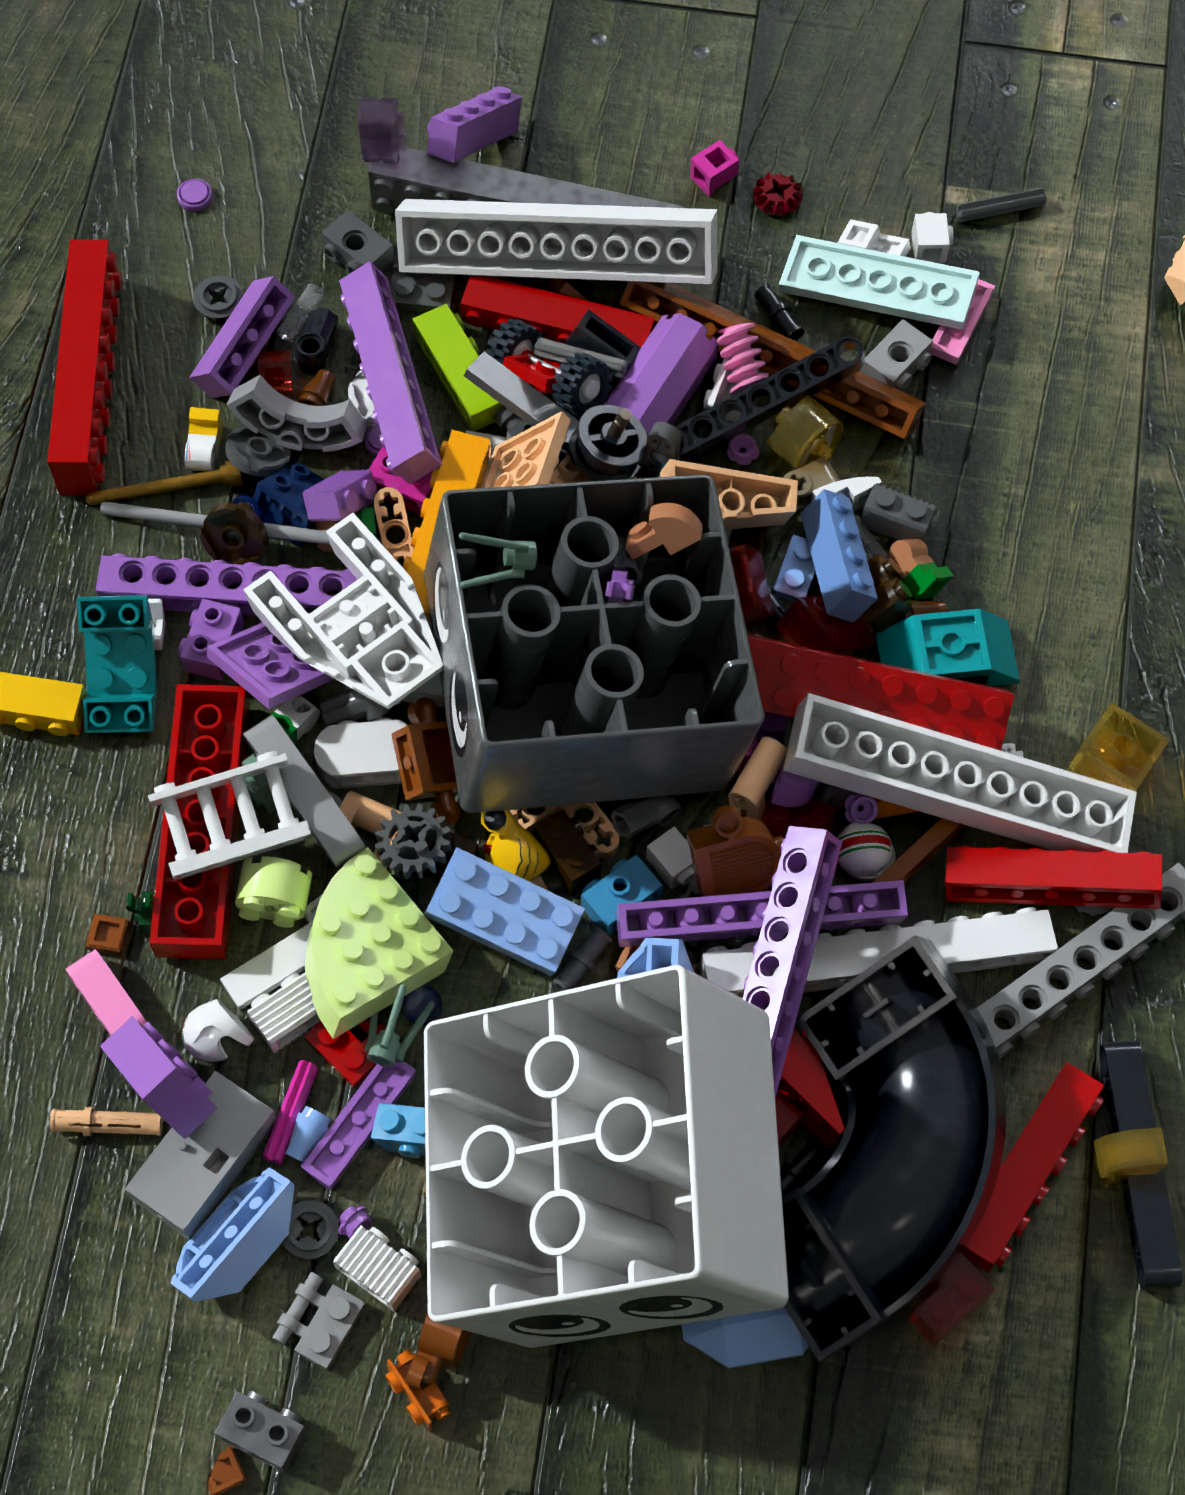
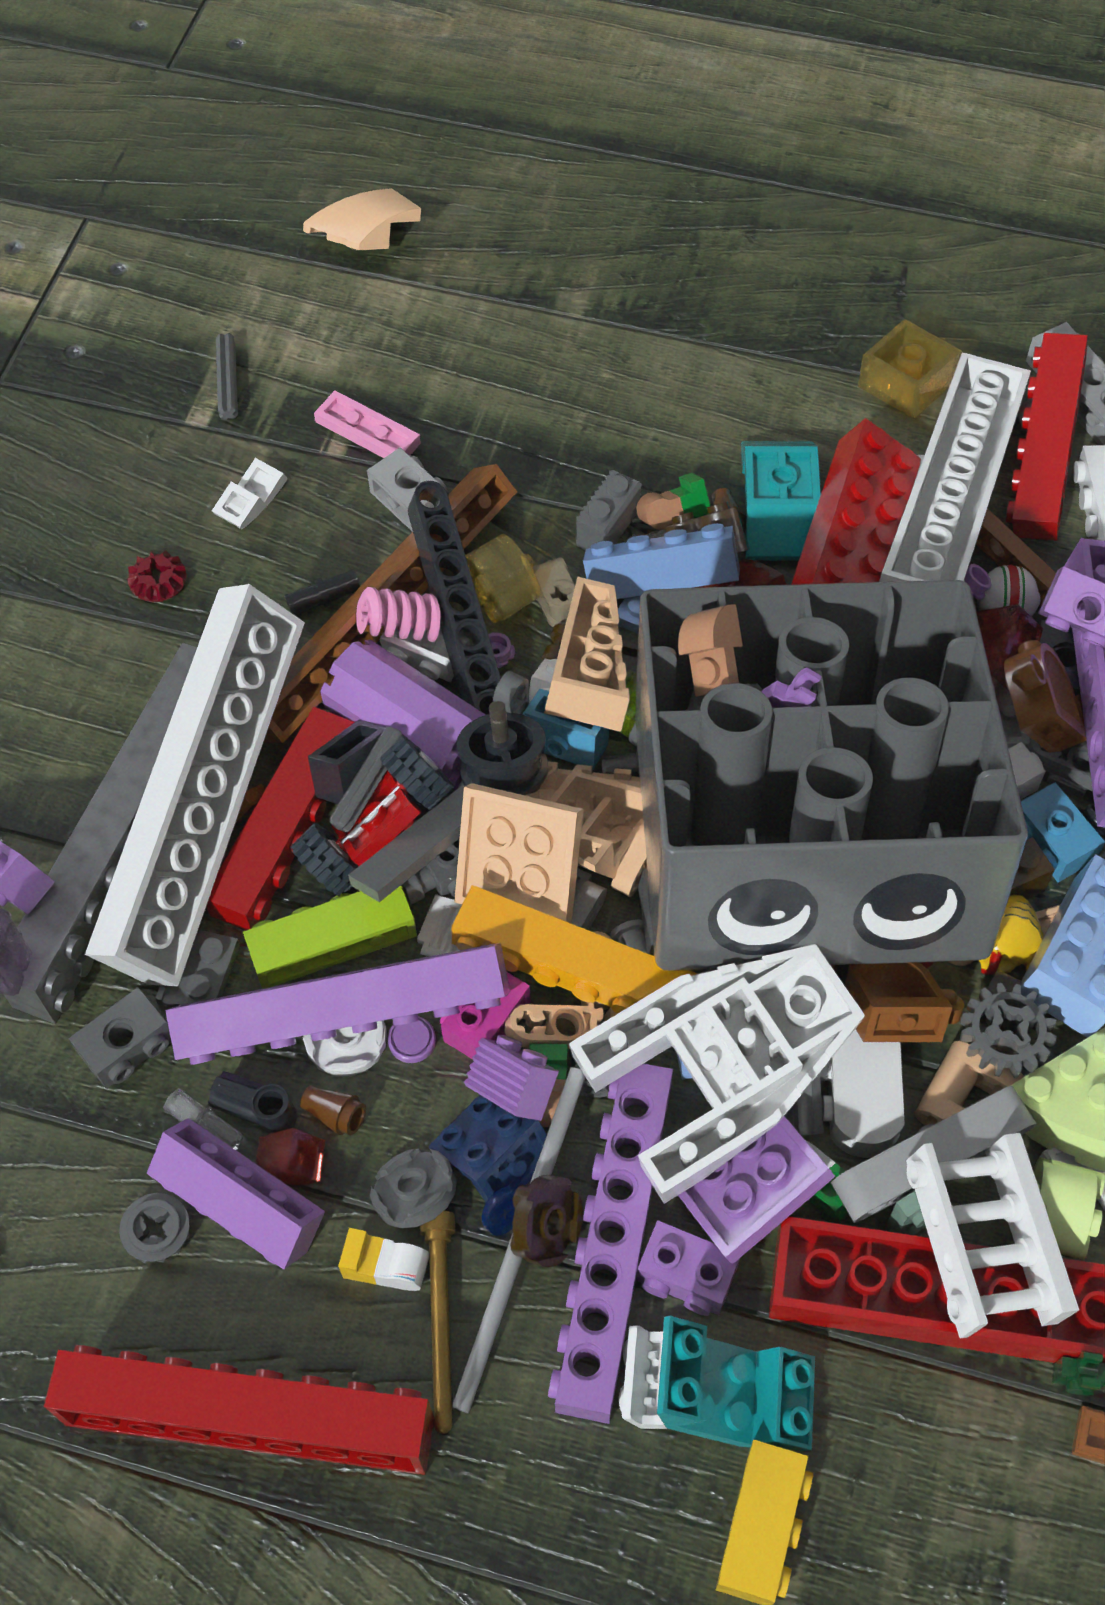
camera: 80 degrees left, 5 degrees down
light grey brick [227,375,367,452] -> none
sand green plant [459,532,537,588] -> none
dark pink brick [690,140,739,197] -> none
light aqua plate [779,235,980,330] -> none
white slope [811,477,882,512] -> none
white brick [911,212,953,263] -> none

